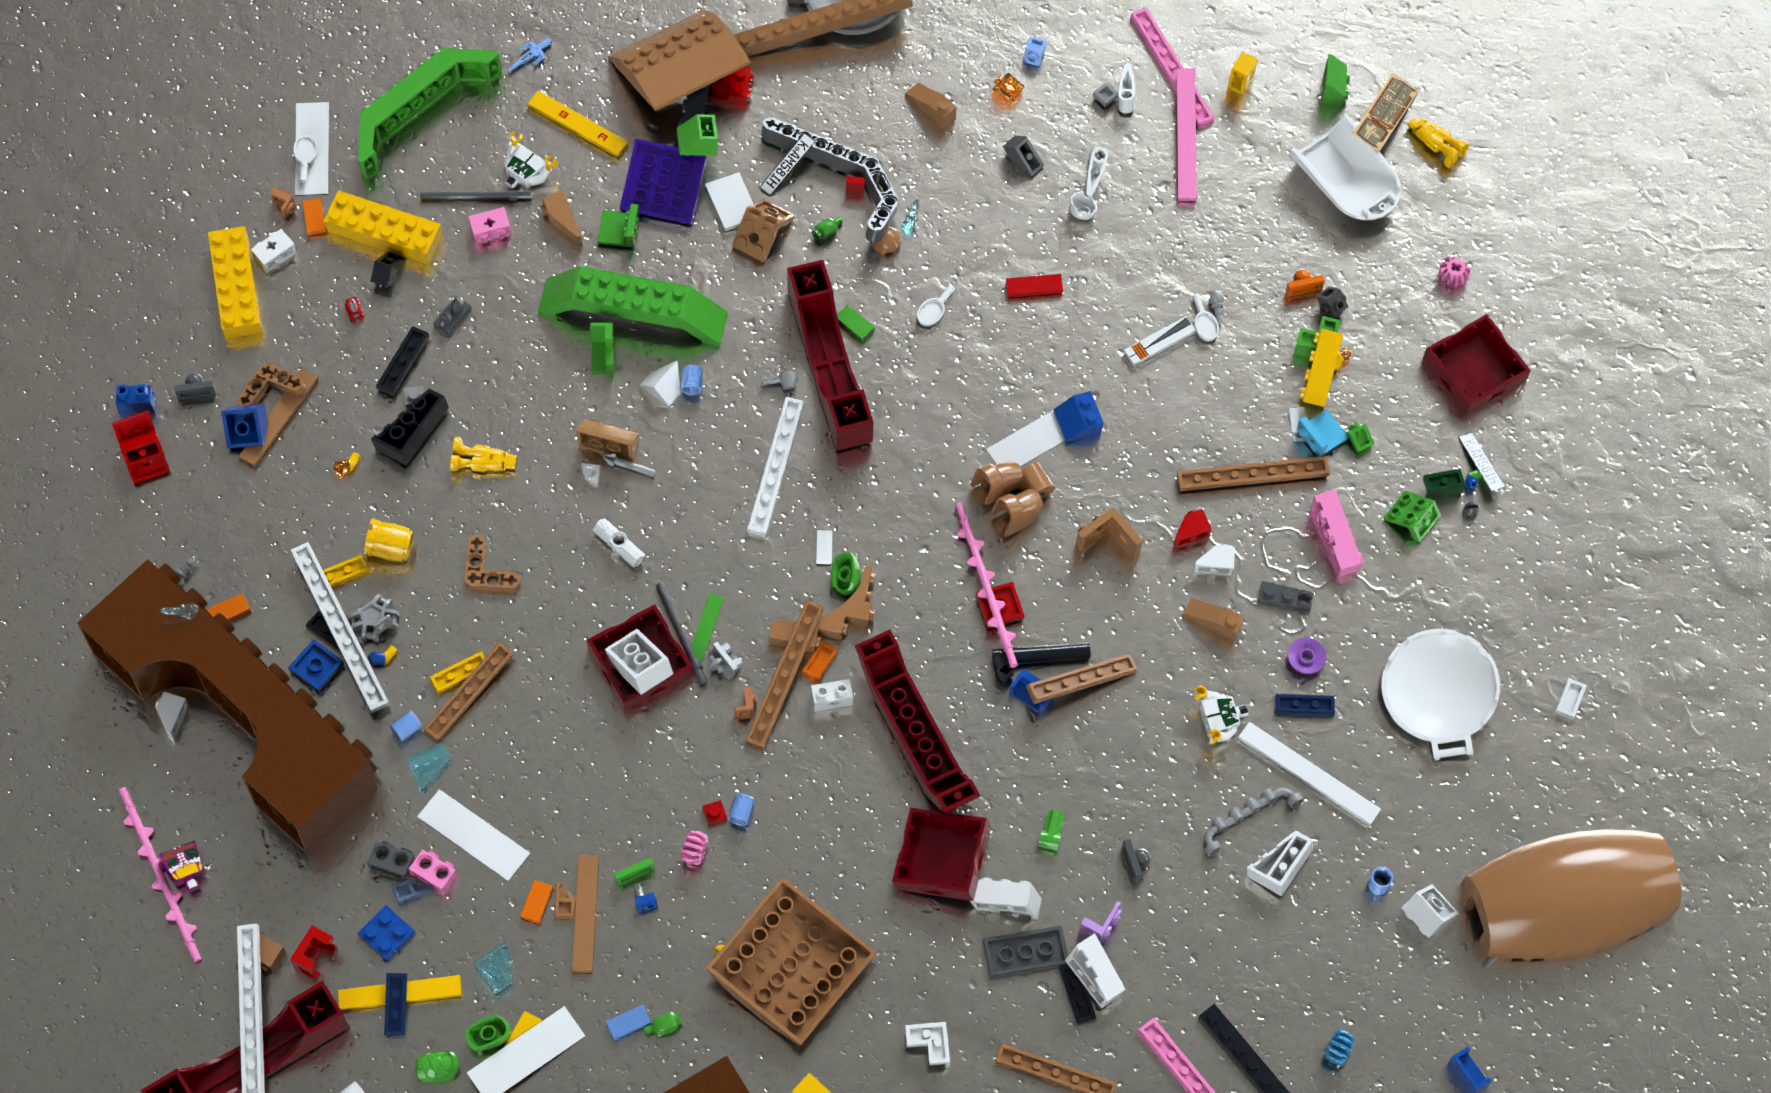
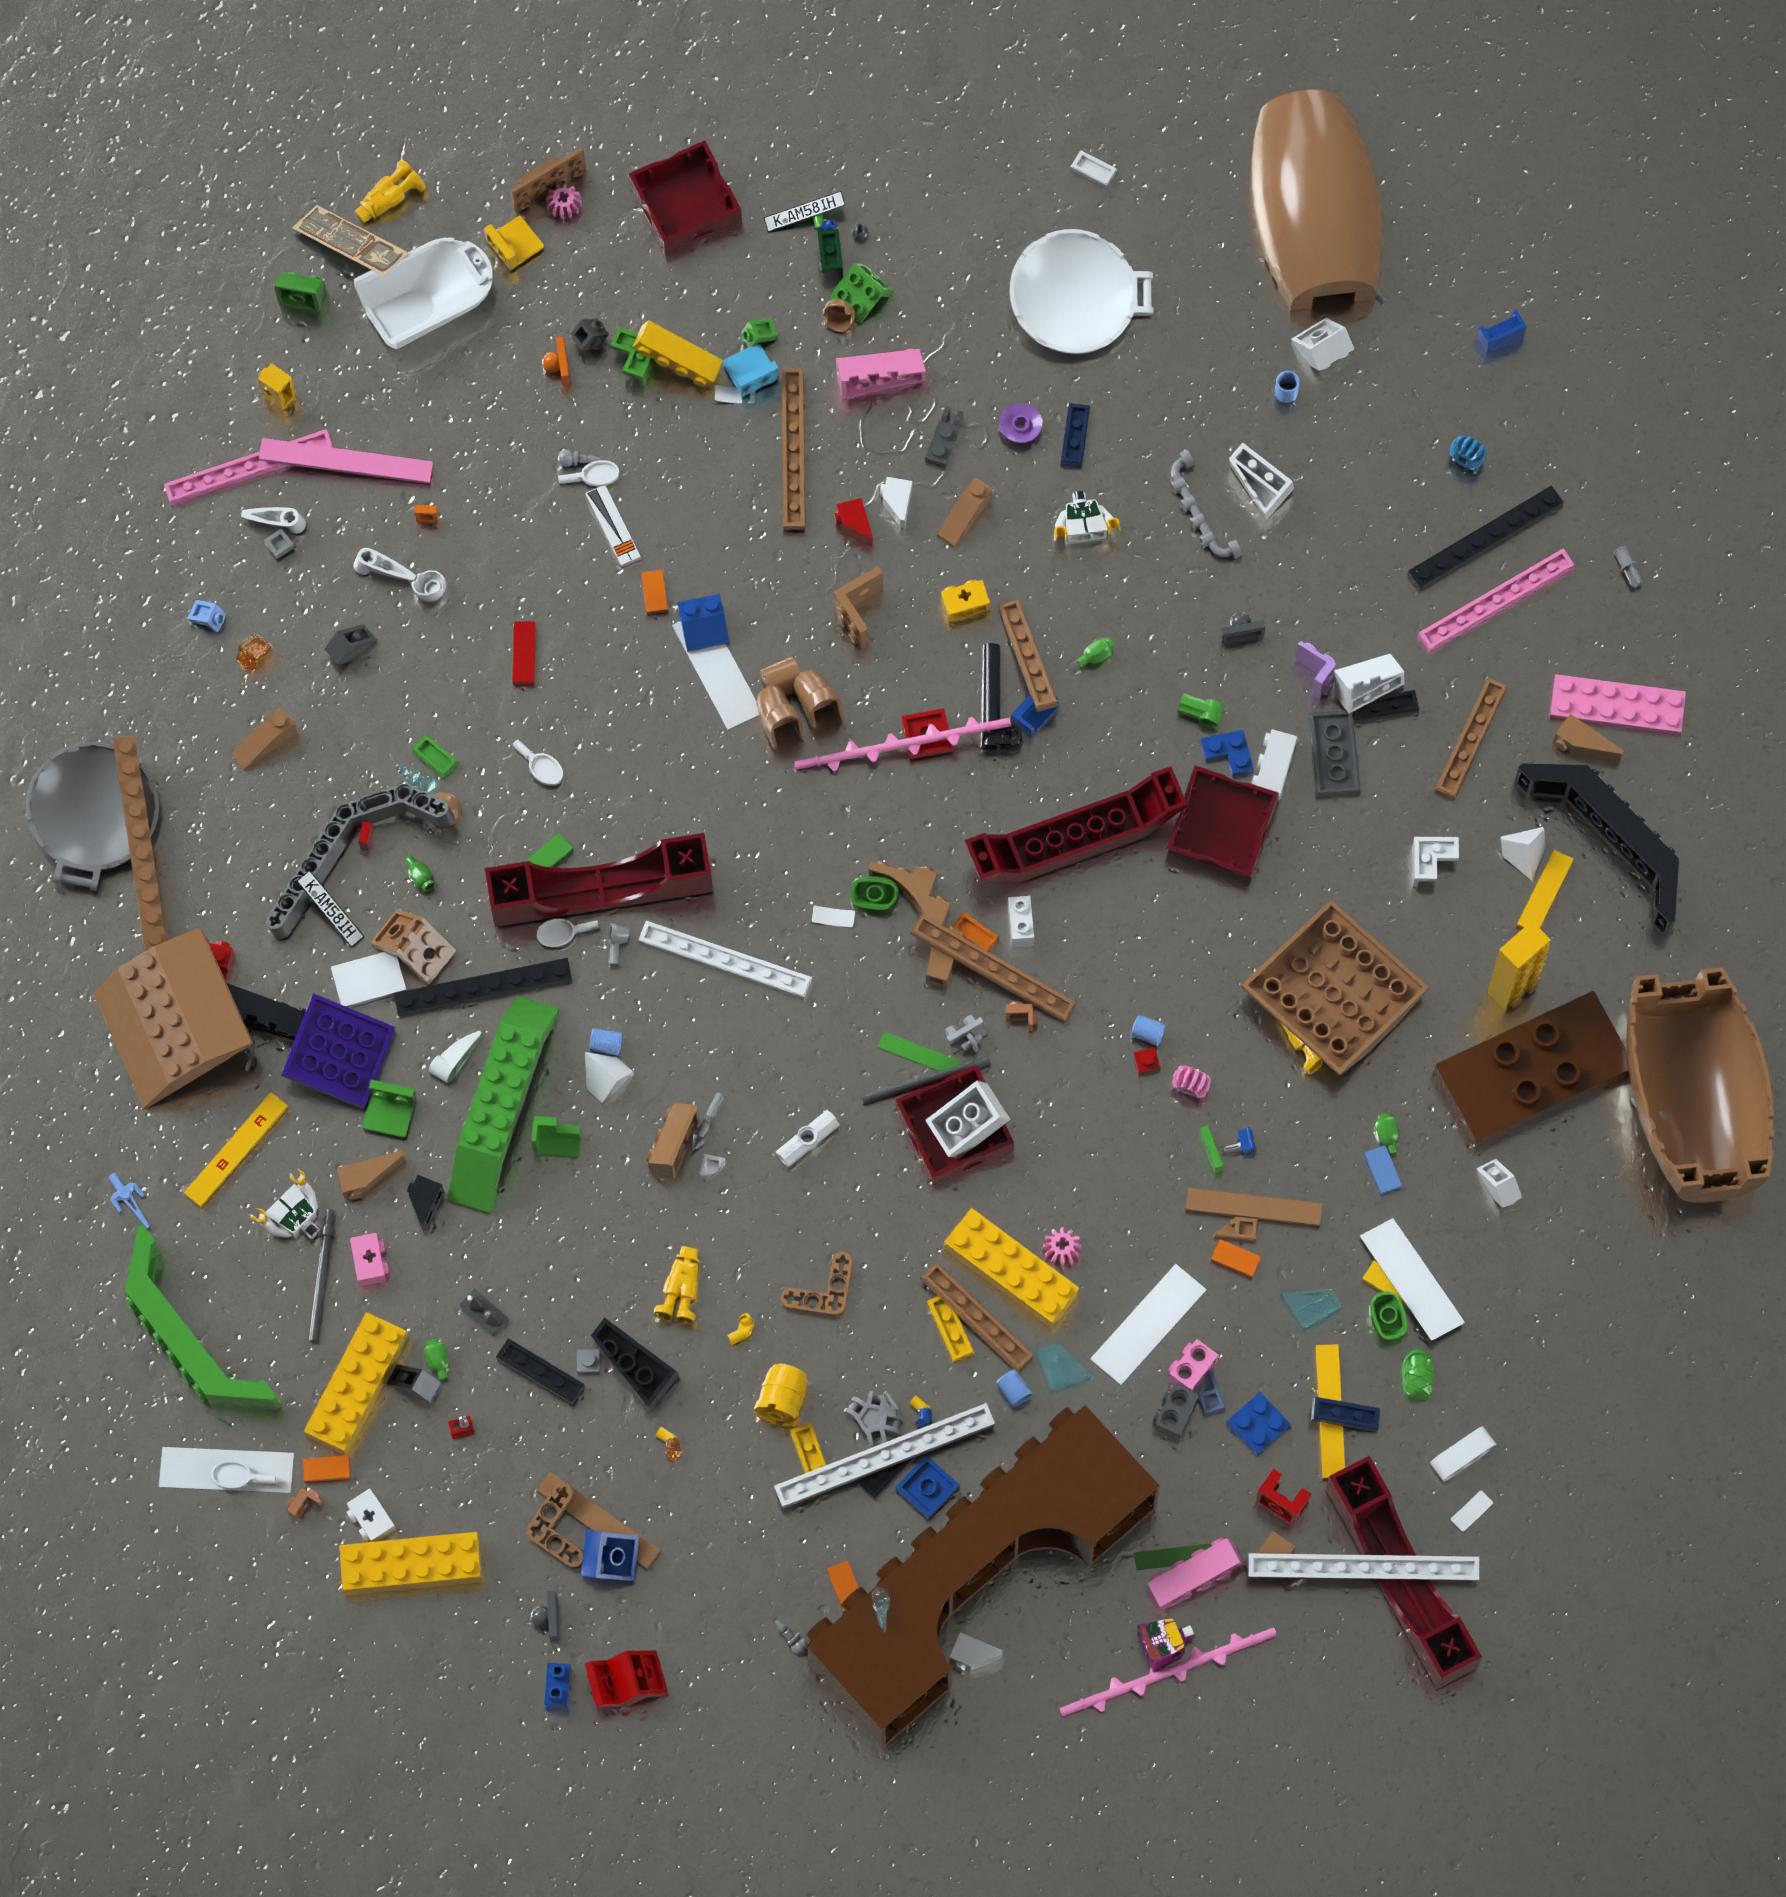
camera: 80 degrees left, 5 degrees up
bright green slope [676,114,718,156] -> none
white tile [1238,722,1381,826] -> none
none -> black plate [393,958,572,1016]
none -> black slope [407,1175,444,1231]
none -> bright green tile [411,734,459,779]
none -> orange tile [415,505,438,522]
none -> bright green plant [424,1338,449,1381]
none -> white piece [429,1031,483,1083]
none -> yellow bracket [484,216,544,270]
none -> medium nougat bracket [510,148,586,211]
none -> white piece [537,919,599,948]
none -> orange tile [641,570,668,615]
none -> yellow arm [727,1313,754,1345]
none -> medium nougat hair [822,299,855,332]
none -> yellow brick [941,580,990,623]
none -> yellow brick [944,1208,1079,1329]
none -> bright pink gear [1043,1227,1082,1266]
none -> bright green plant [1077,637,1115,667]
none -> bright green sticker [1134,1543,1212,1570]
none -> bright pink wedge [1147,1537,1247,1609]
none -> blue plate [1201,730,1254,777]

